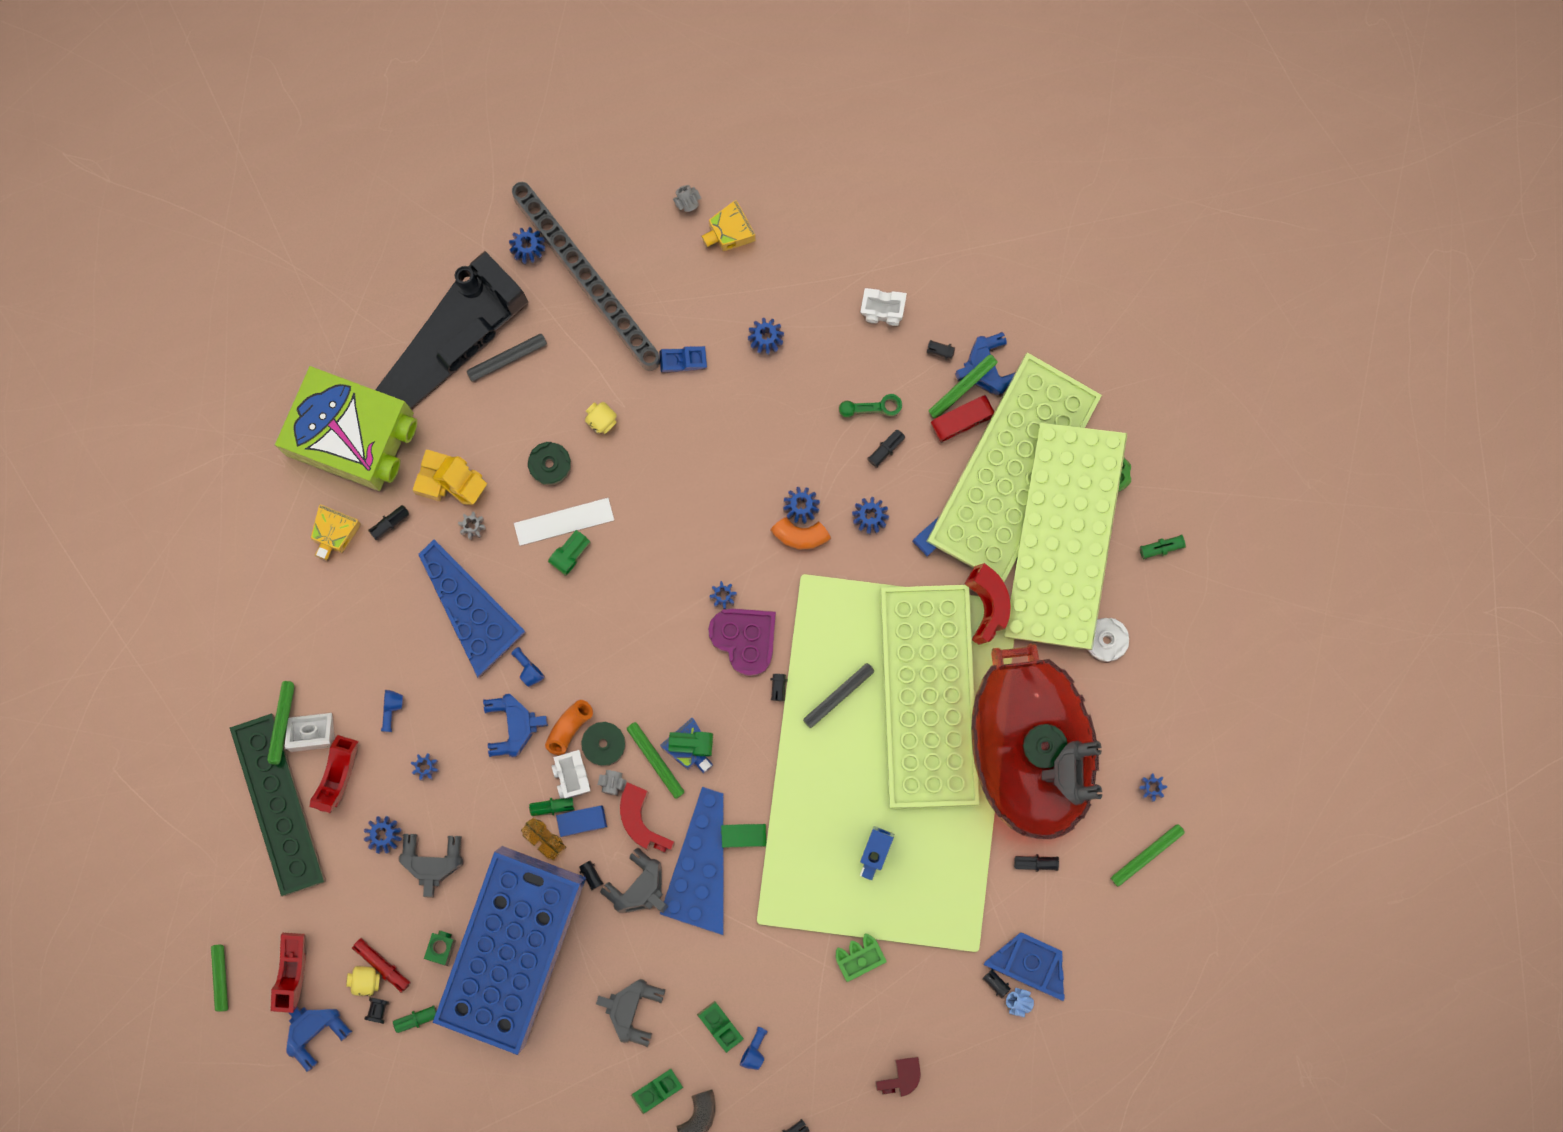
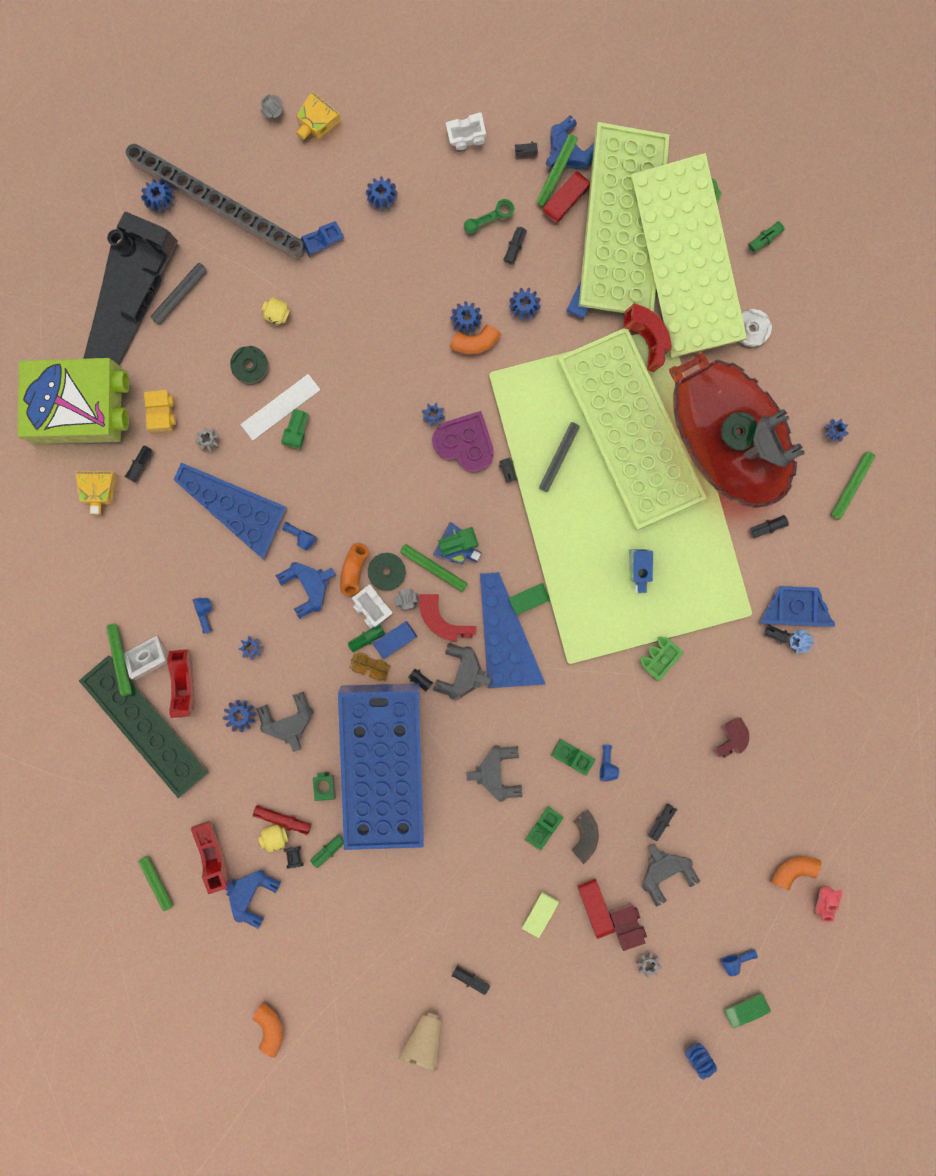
camera: 25 degrees left, 5 degrees up
yellow brick [432,456,487,504] -> none

